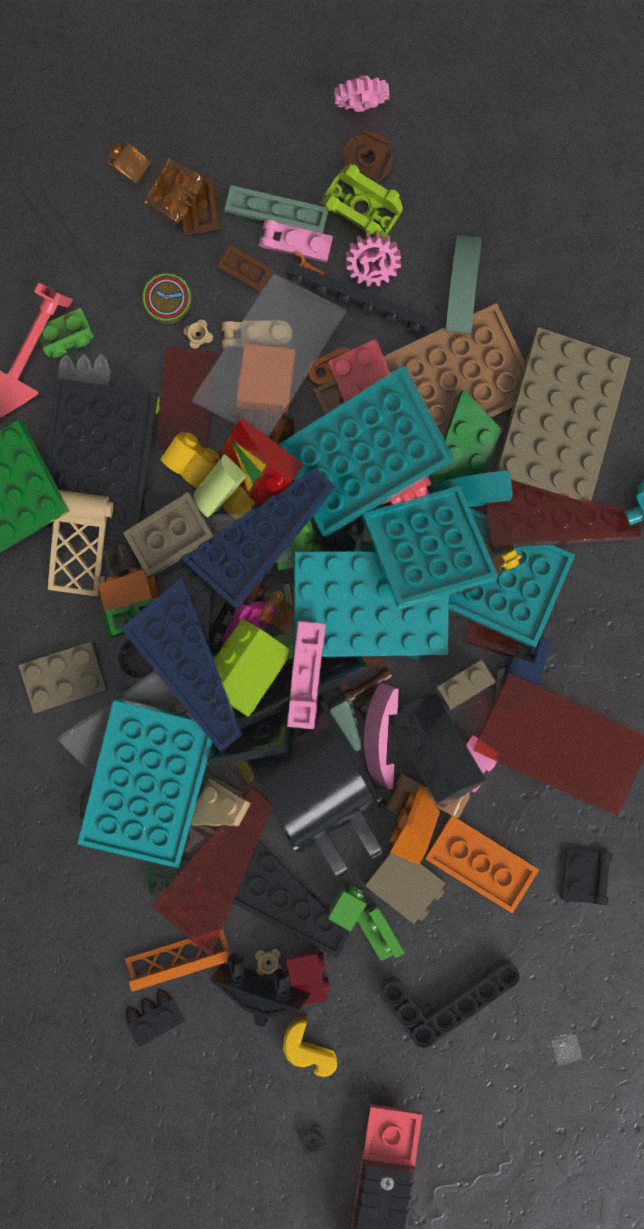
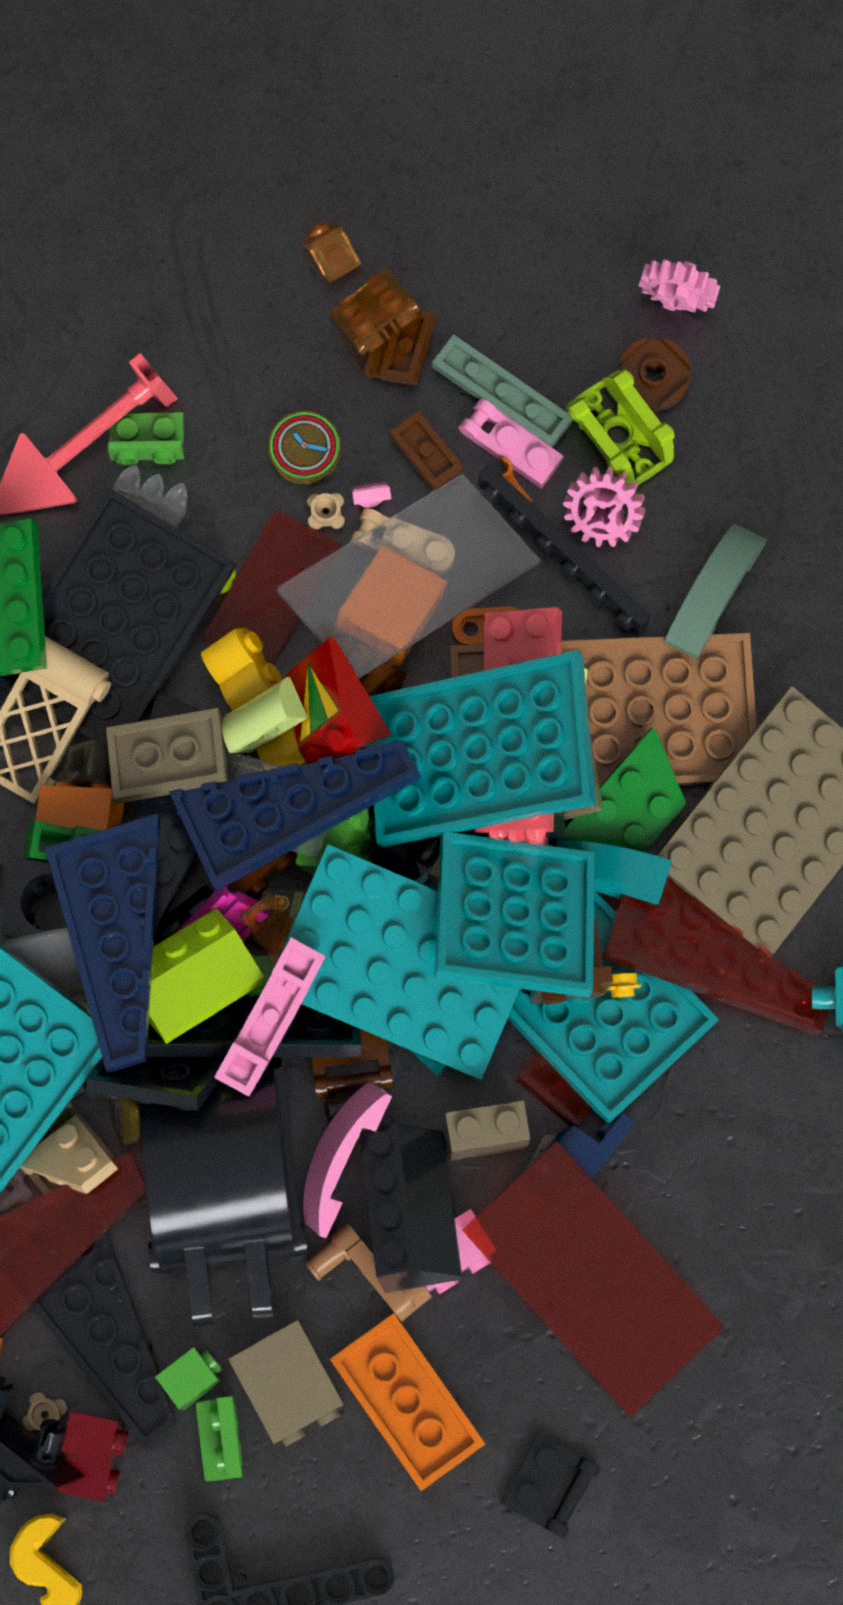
camera: 20 degrees right, 10 degrees down
sand green slope [329,692,362,751] -> none
orange slope [389,786,440,865] -> none
none -> bright pink tile [351,481,391,508]

